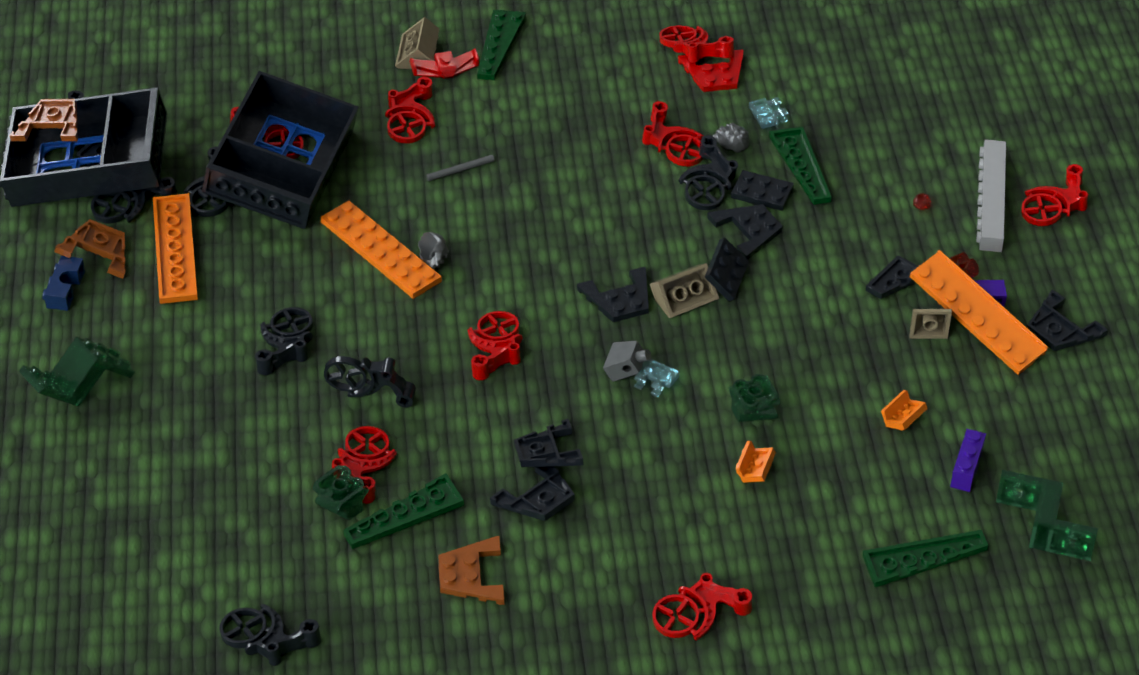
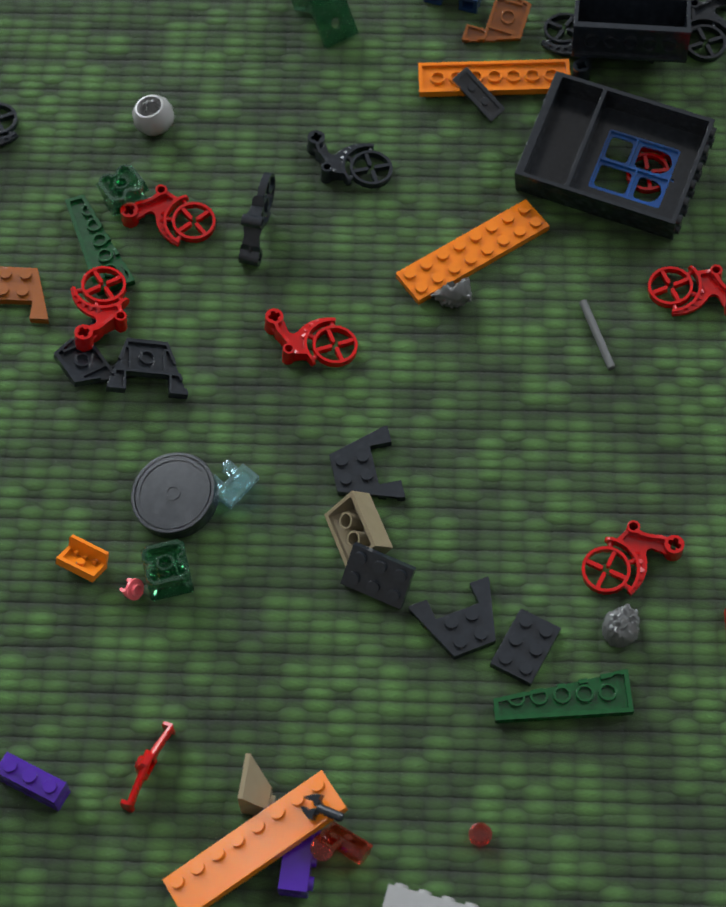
camera: 100 degrees right, 15 degrees up
dark grey torso [603,341,651,382] -> none
black piece [678,135,738,210] -> none
clear light blue plate [749,97,788,129] -> none
black wing [865,255,919,299] -> none
orange bracket [881,390,928,430] -> none
none -> red piece [71,266,130,351]
none -> coral plate [119,578,144,601]
none -> red plate [120,721,176,812]
none -> black brick [131,452,219,539]
none -> light grey piece [132,94,175,136]
none -> black bar [301,794,345,822]
none -> black plate [452,67,505,123]

